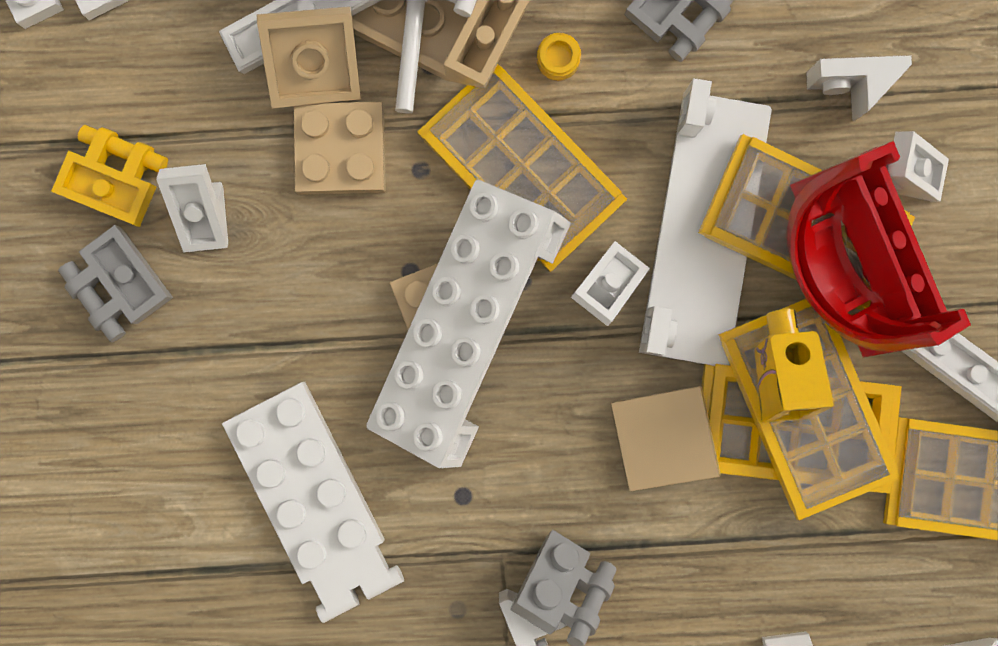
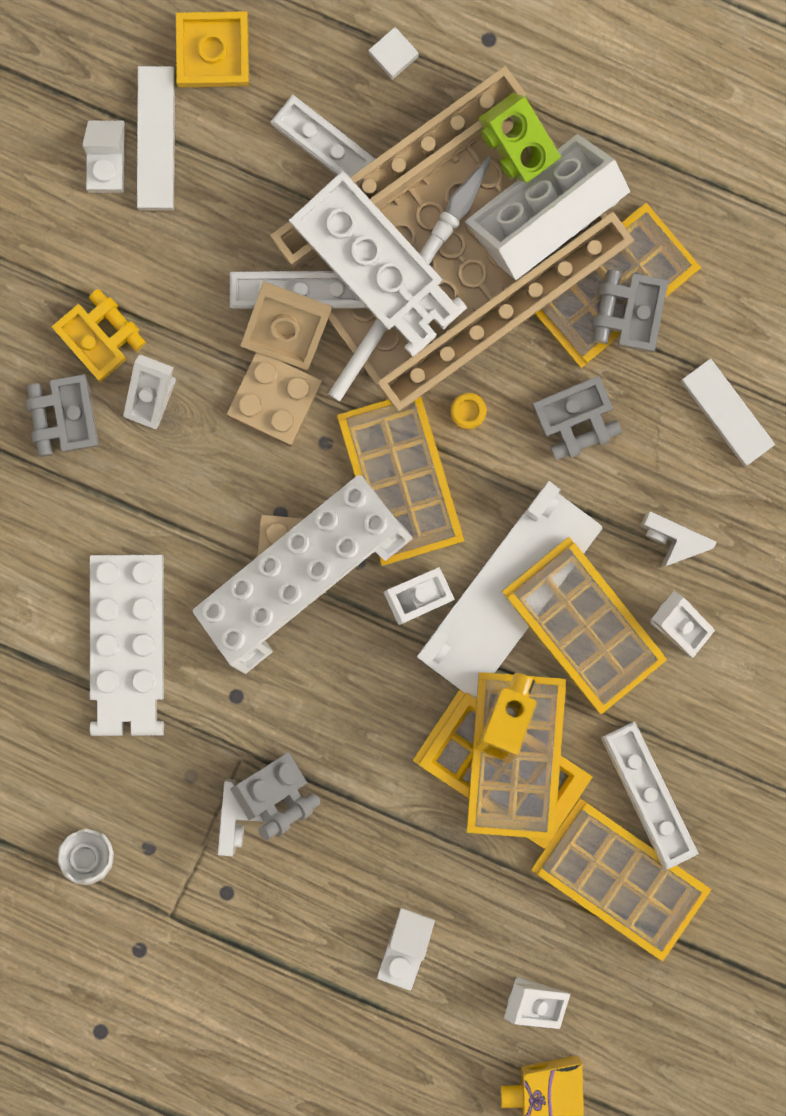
camera: 20 degrees right, 0 degrees up
tan tile [611,385,721,491] -> none
red piece [787,141,971,358] -> none

